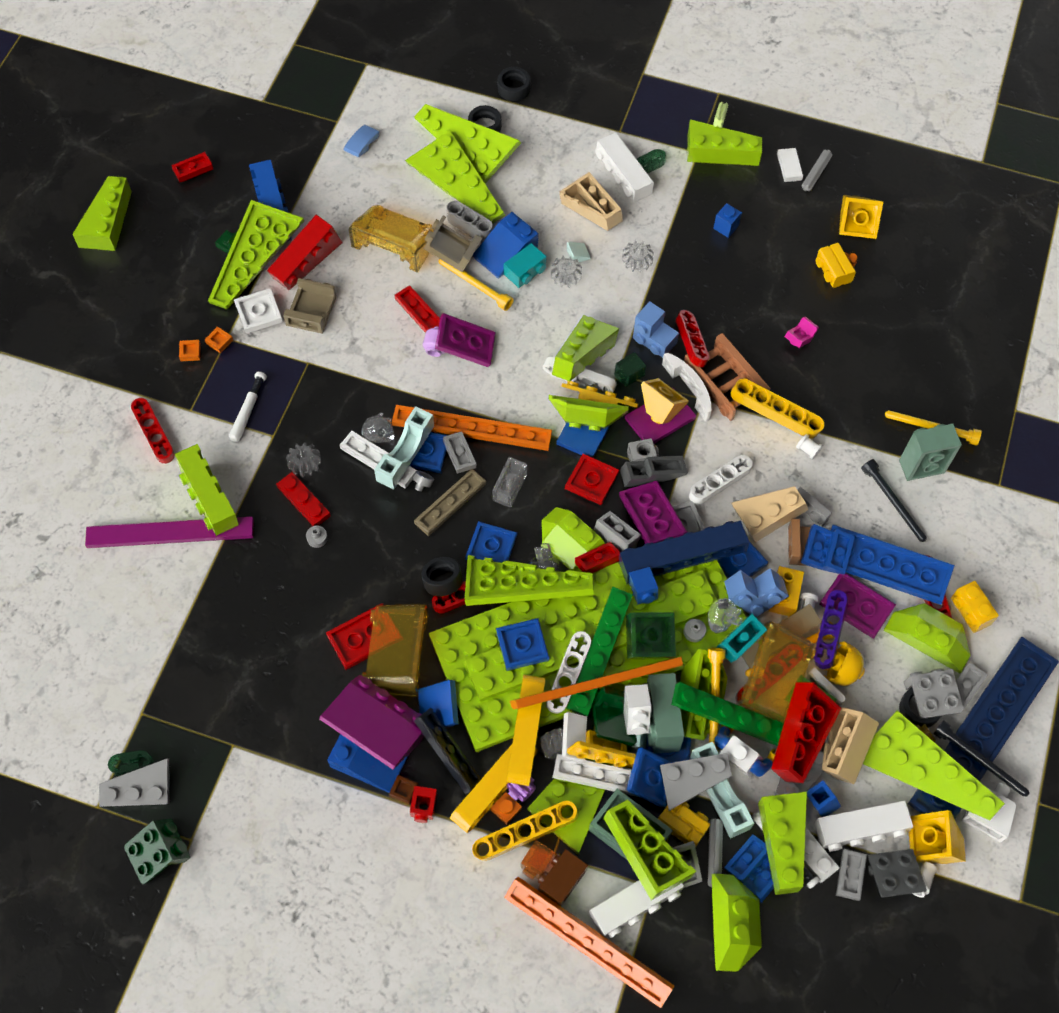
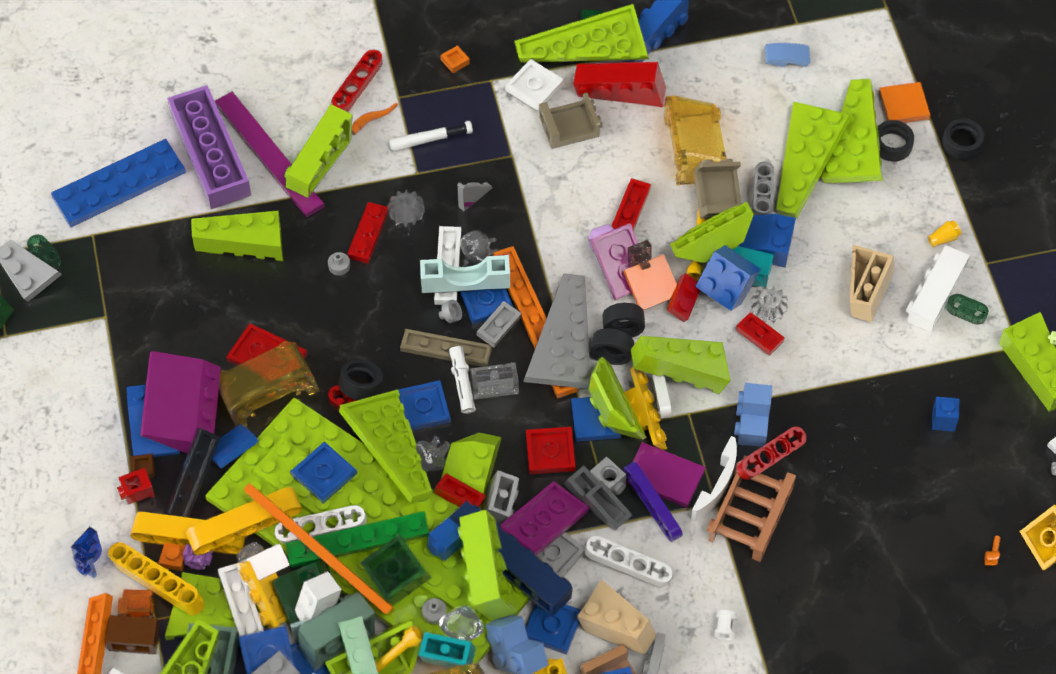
camera: 60 degrees right, 5 degrees down
orange plate [205,326,233,353] -> none
light aqua slope [567,242,590,264] -> none
clear green brick [614,352,646,387] -> none
clear gear [622,240,654,272] -> none
yellow slope [641,378,689,424] -> none
yellow beam [731,379,824,439] -> none
dark pink bracket [784,317,819,348] -> none
yellow brick [816,243,856,288] -> none
none -> blue plate [51,138,186,228]
none -> clear blue bracket [71,526,102,578]
none -> medium lavender brick [167,85,252,209]
none -> lime wedge [191,211,283,261]
none -> orange animal [351,103,398,135]
none -> white pin [449,346,476,414]
none -> light grey tile [458,182,492,211]
none -> lime wedge [458,510,517,621]
none -> light grey wing [523,273,591,389]
none -> black tyre [590,328,634,365]
none -> black tyre [602,302,645,338]
none -> tile [623,254,677,310]
none -> dark purple beam [623,461,683,542]
none -> clear smoke tile [628,240,652,270]
none -> red plate [667,273,700,322]
none -> lime wedge [670,202,754,263]
none -> blue brick [695,245,761,311]
none -> red plate [736,312,785,356]
none -> orange tile [879,82,930,123]
none -> yellow cone [927,220,962,248]

